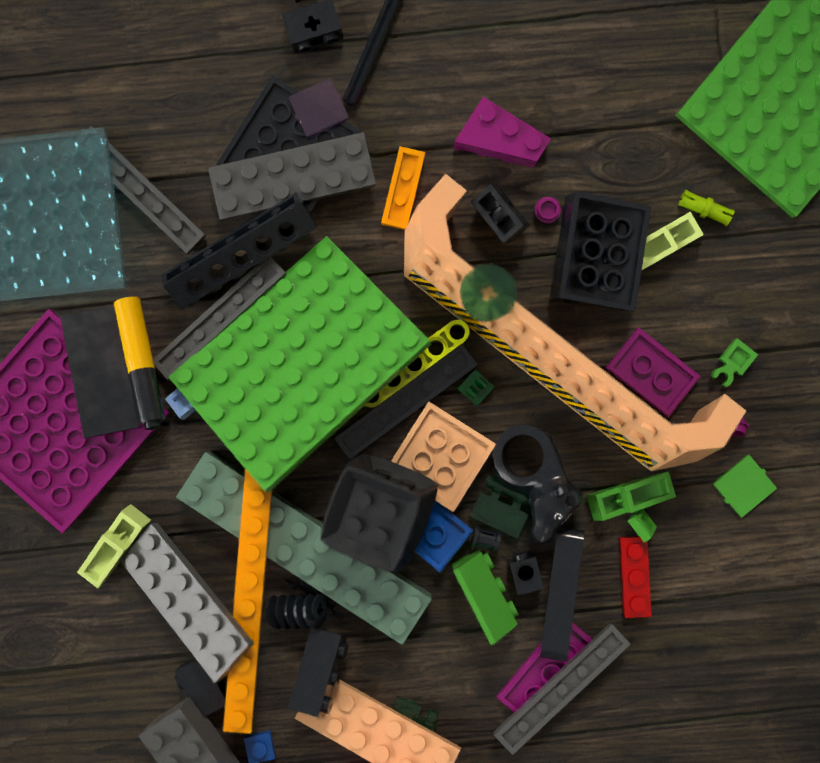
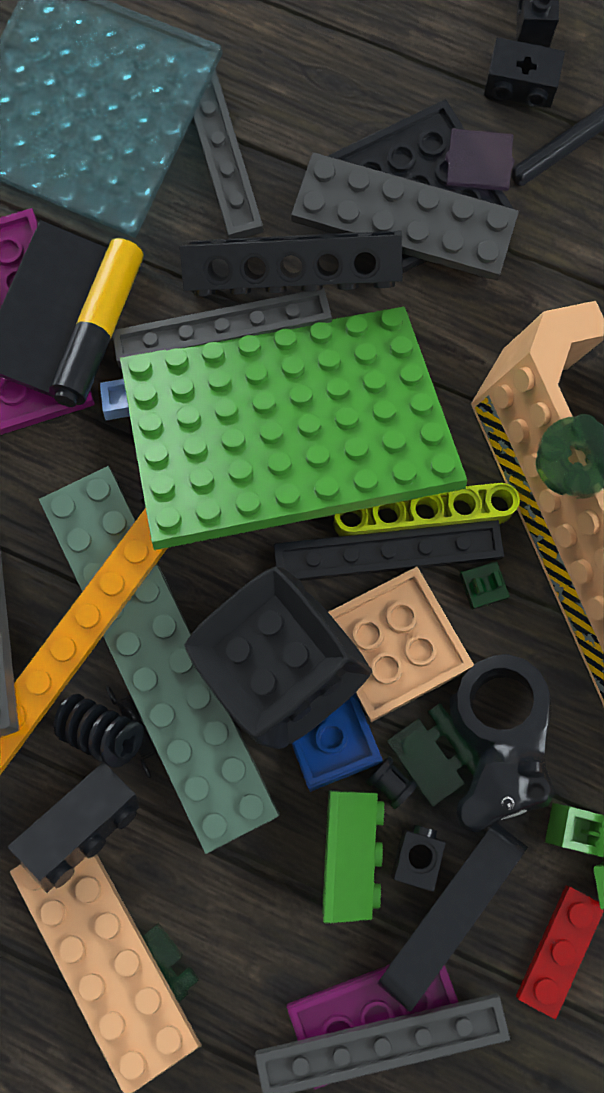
camera: 25 degrees right, 10 degrees down
light orange plate [381,146,425,230] -> none

